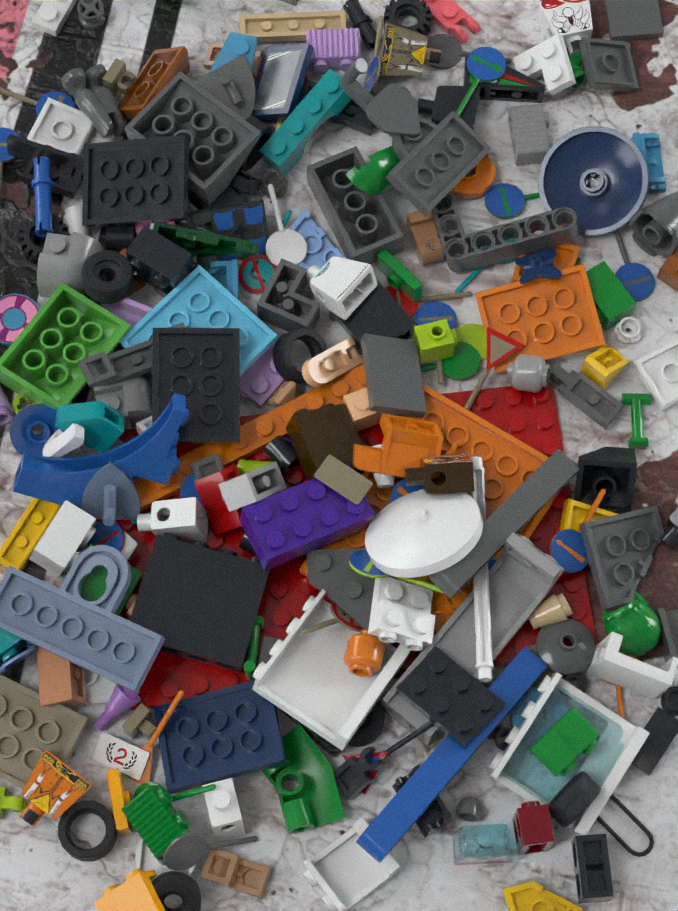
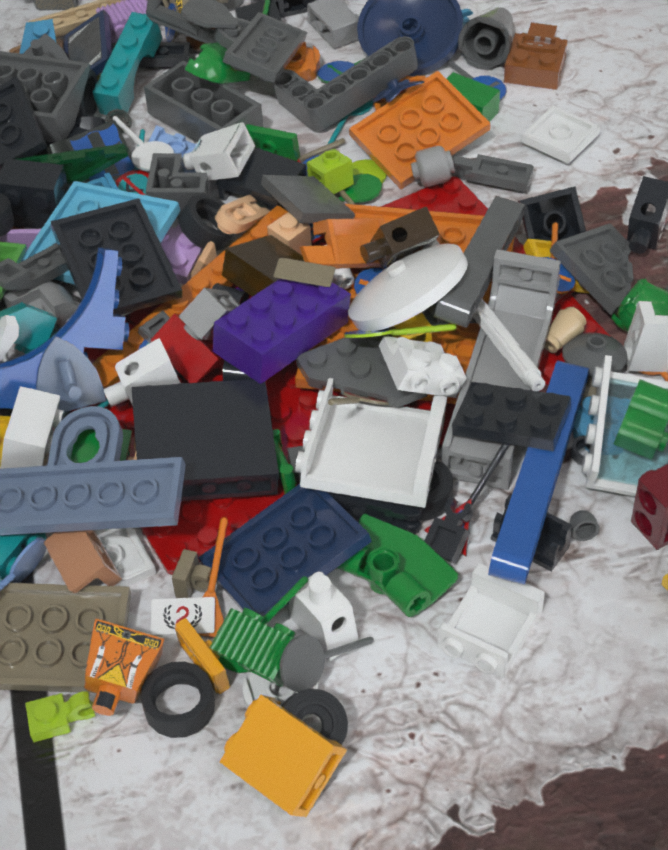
camera: 20 degrees left, 20 degrees down
medium lavender cone [94,684,141,731] -> none
medium nougat slope [201,849,273,899] -> none
orange head [344,630,386,677] -> none
medium nougat leg [406,210,444,265] -> none
clear light blue torso [452,824,512,865] -> none
piece [464,327,525,410] -> none
yellow slope [581,344,630,389] -> none
white plate [614,317,642,343] -> none
green piece [621,393,651,450] -> none

